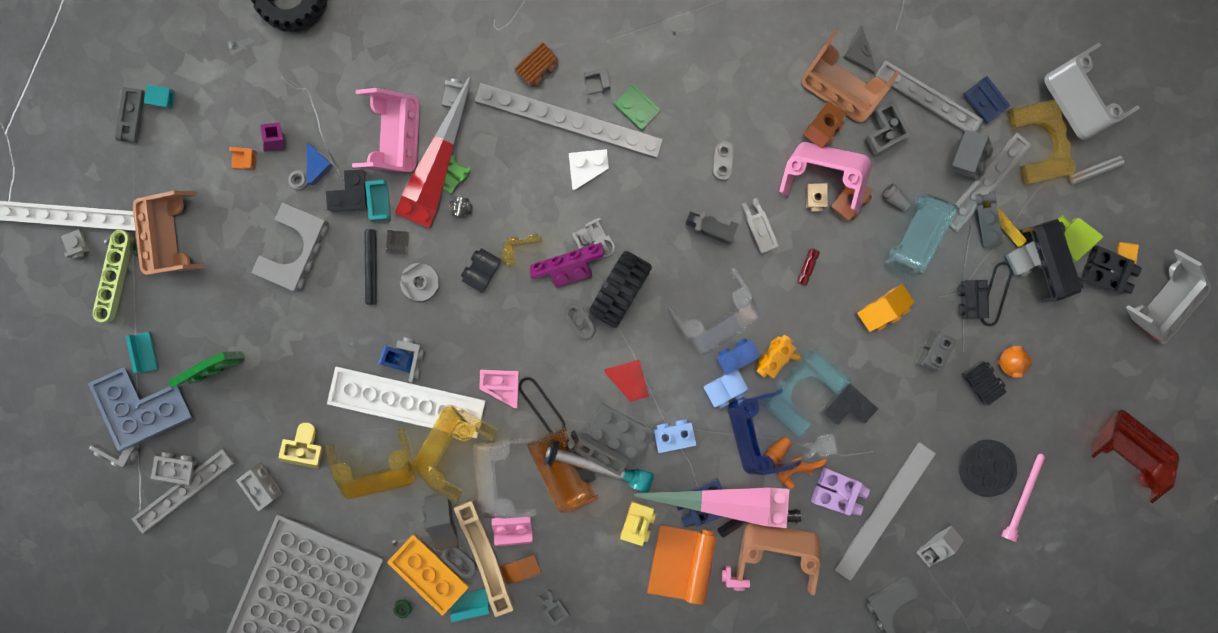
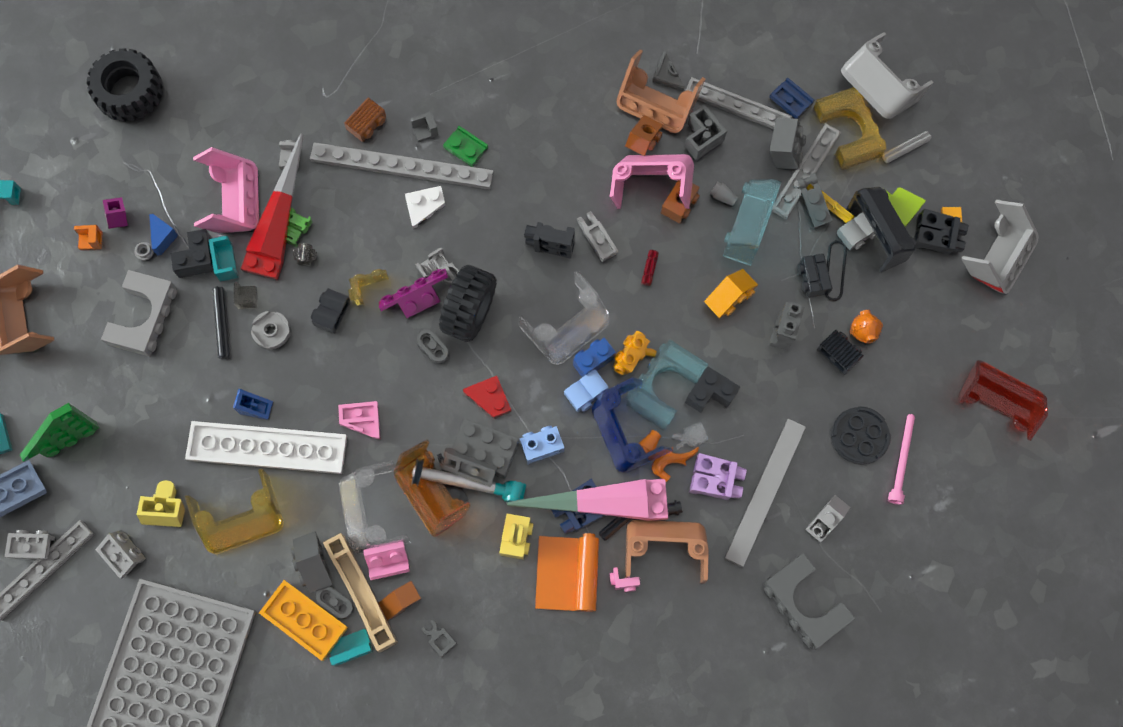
camera: 10 degrees left, 15 degrees down
dark green plate [393,599,412,618] -> none
light grey bracket [396,337,424,383] -> none
clear yellow windscreen [413,405,498,503] -> none
black piece [519,377,565,435] -> none
plate [713,142,734,180] -> none
tan brick [806,183,828,212] -> none

